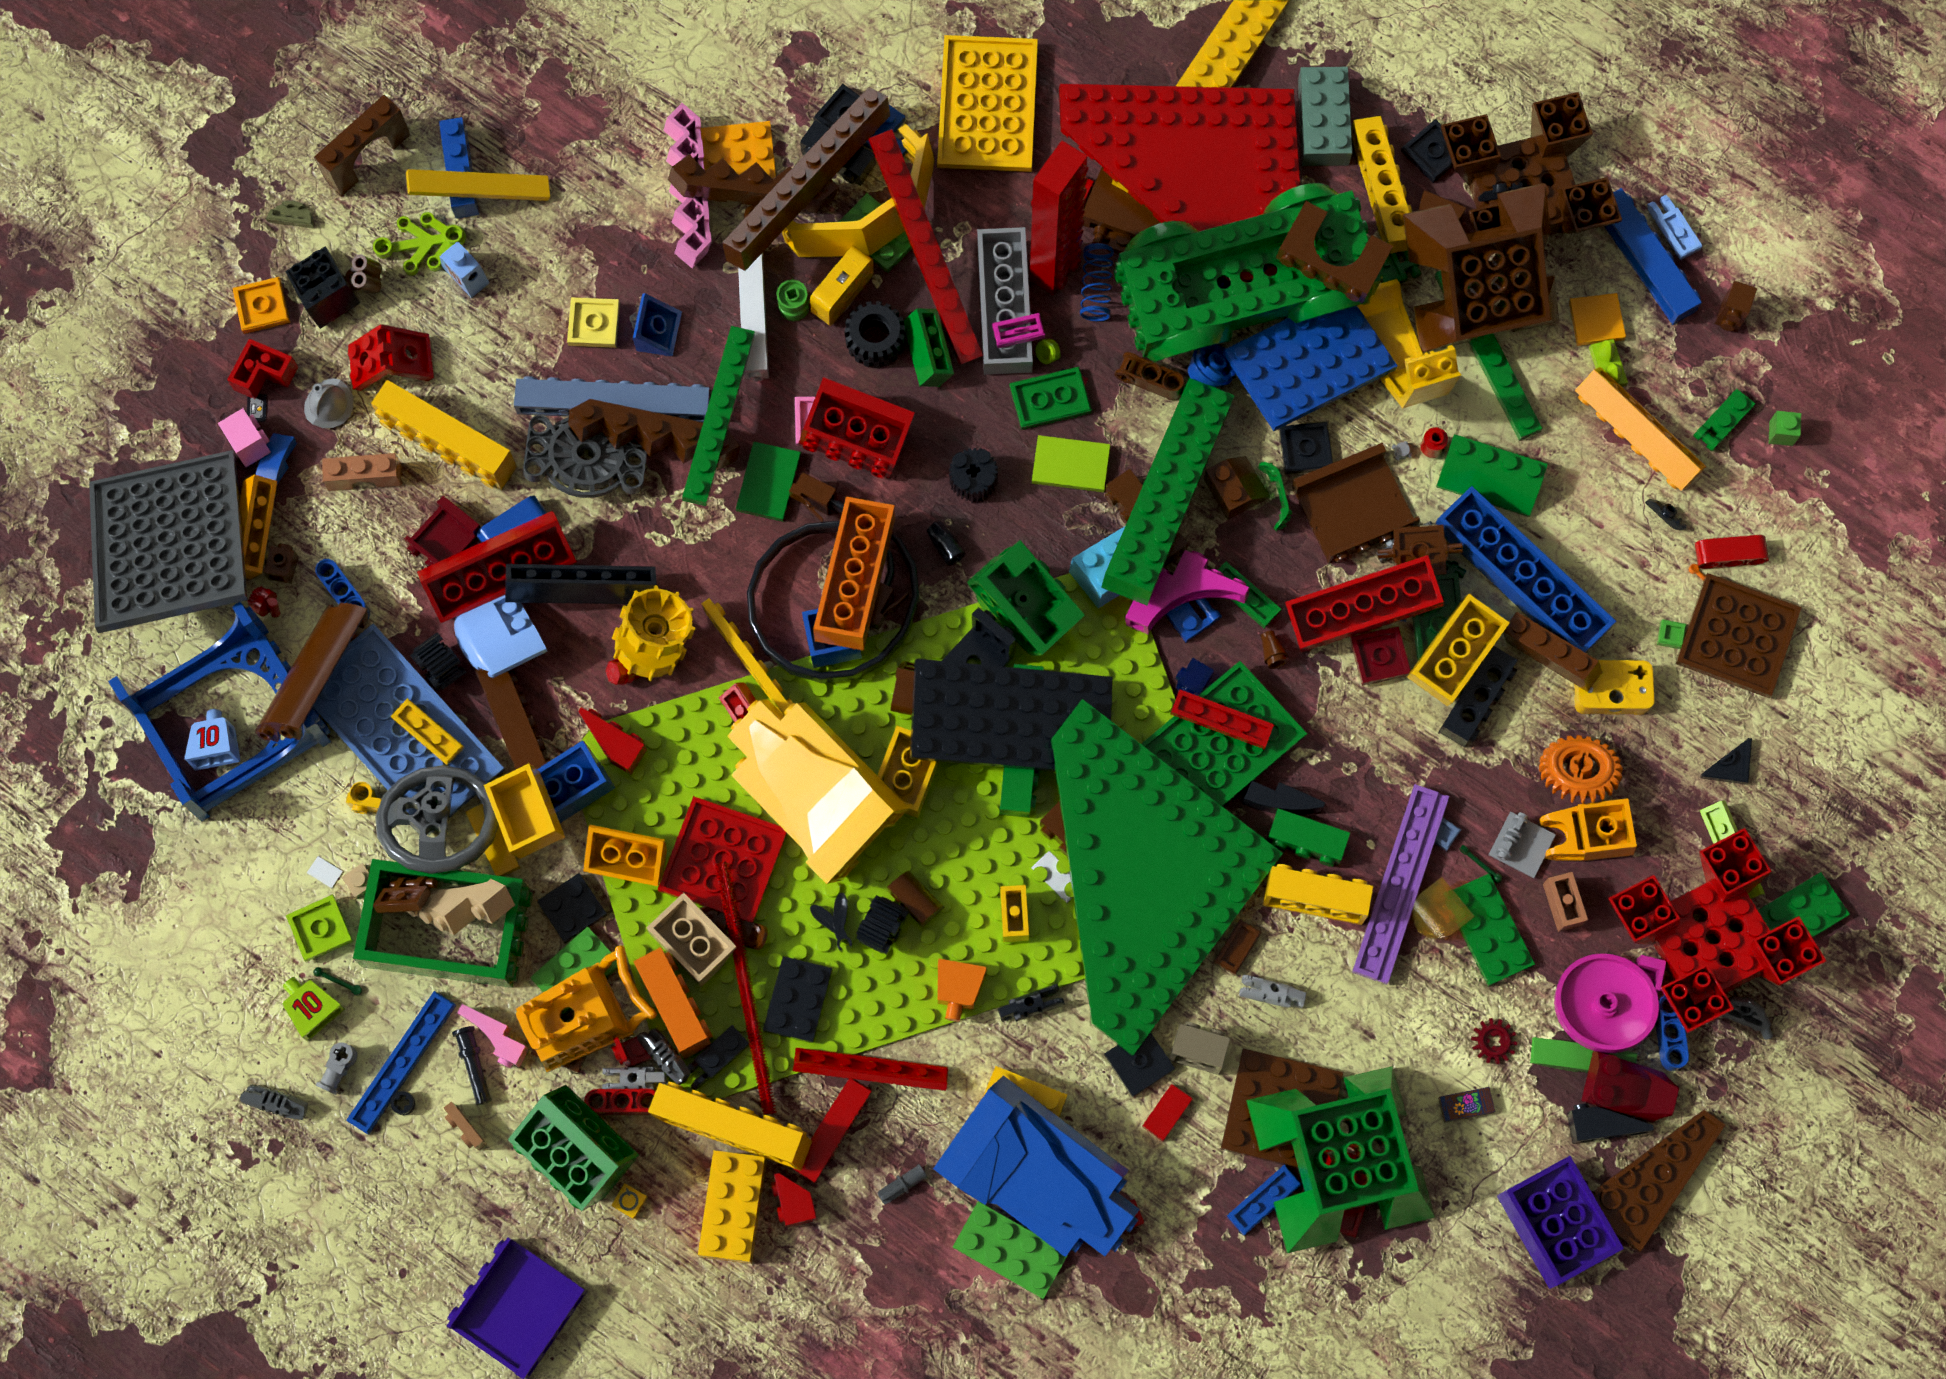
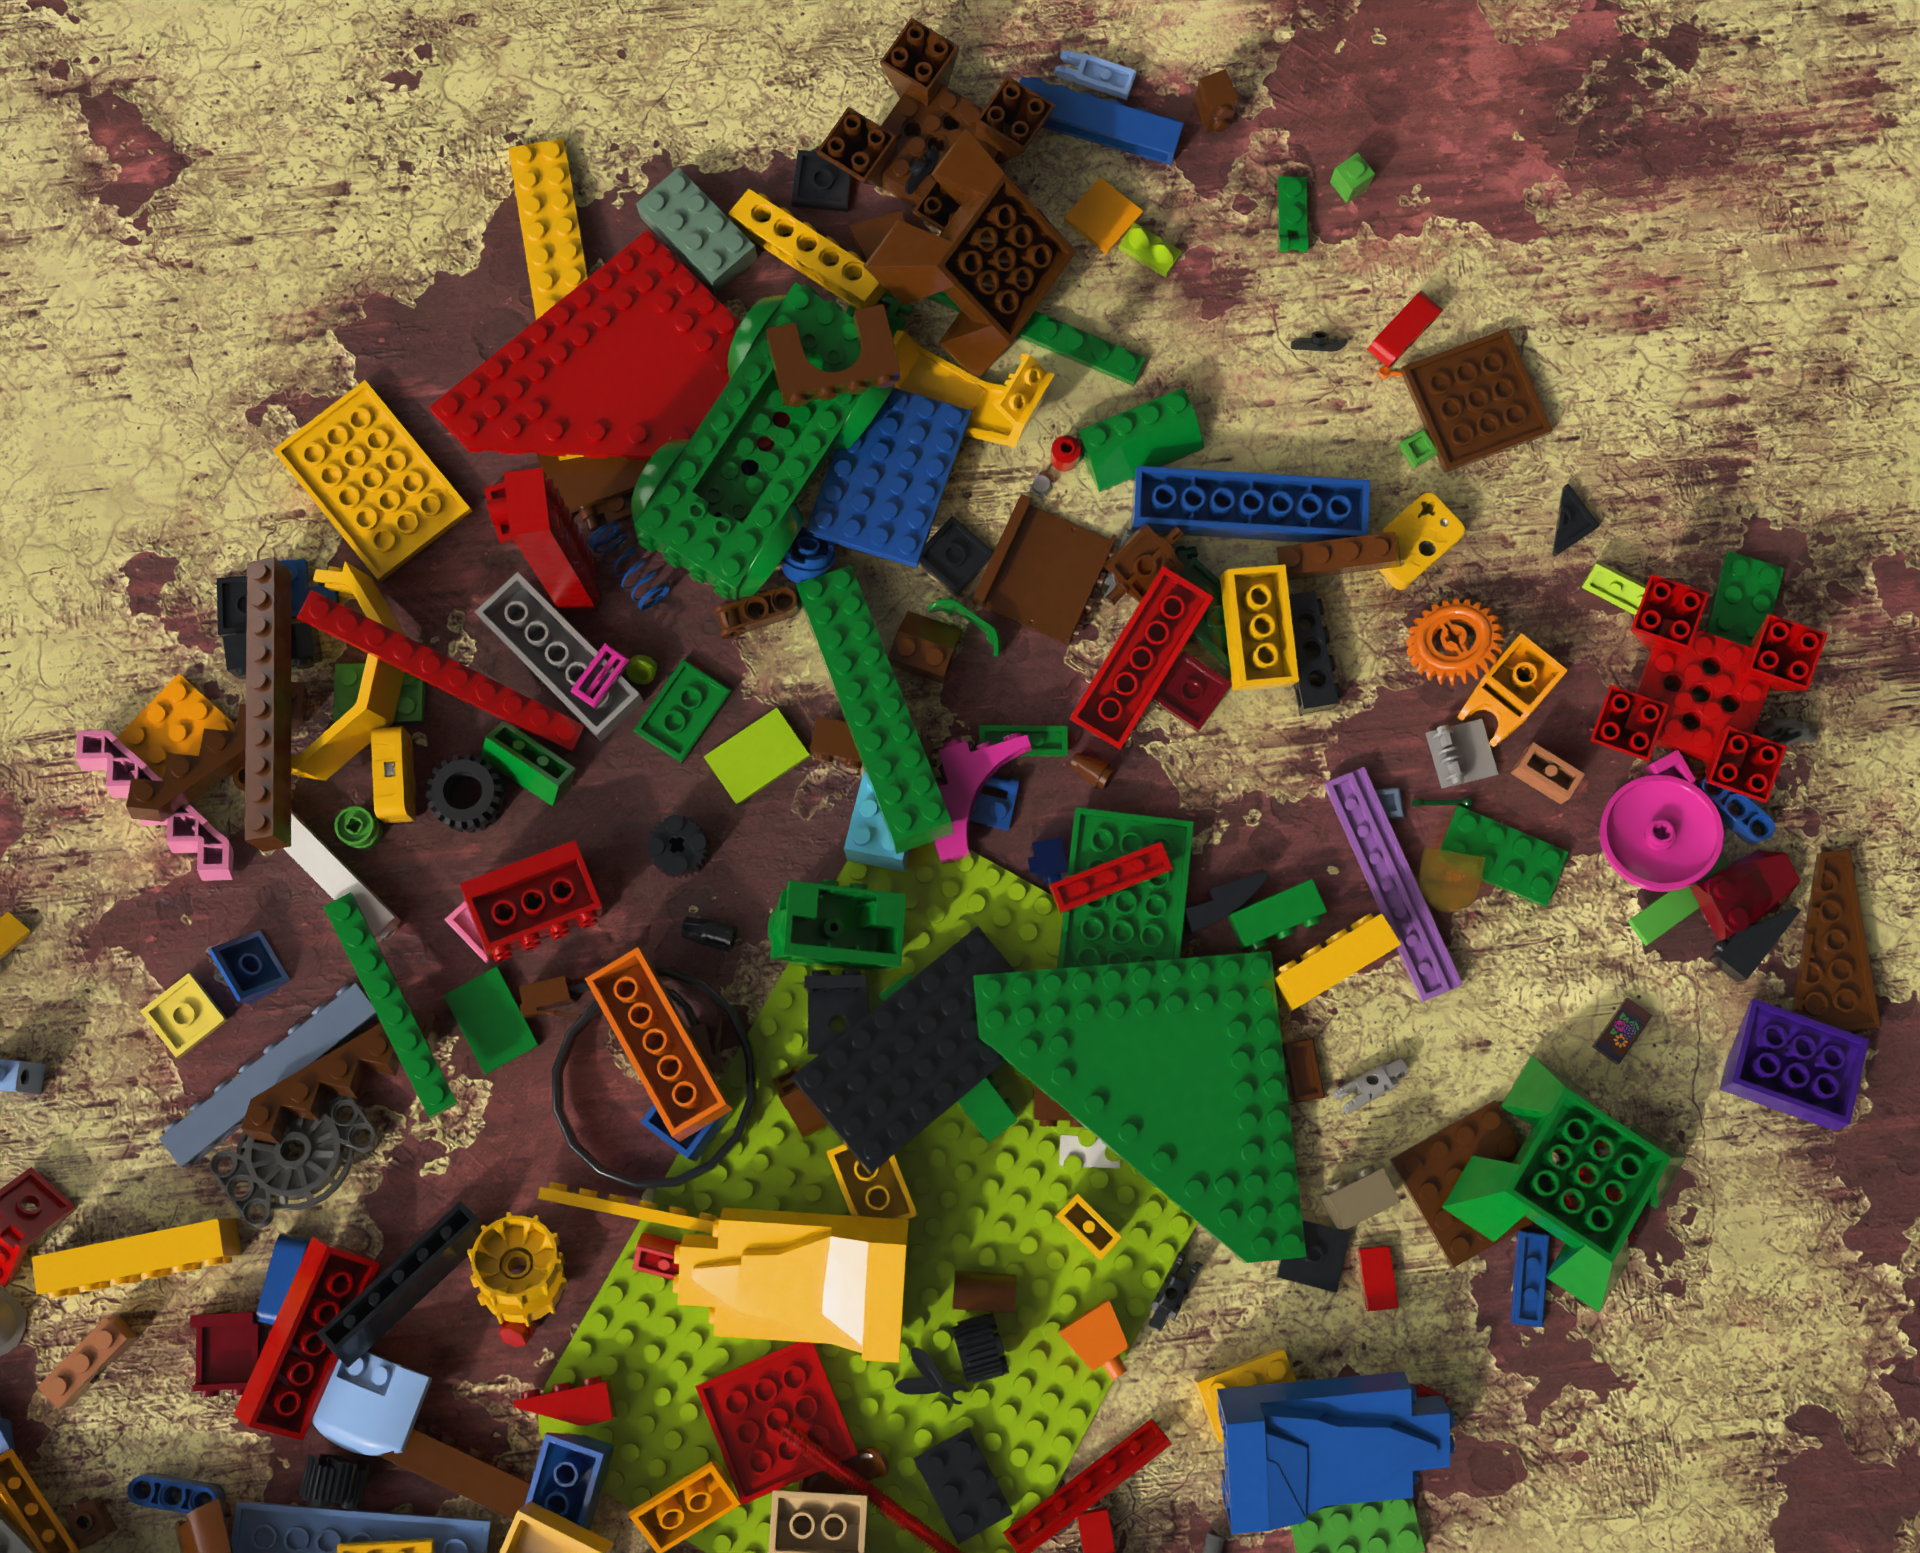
camera: 45 degrees left, 5 degrees up
dark red gear [1471,1018,1517,1064] -> none
light orange brick [1575,367,1707,490] -> none

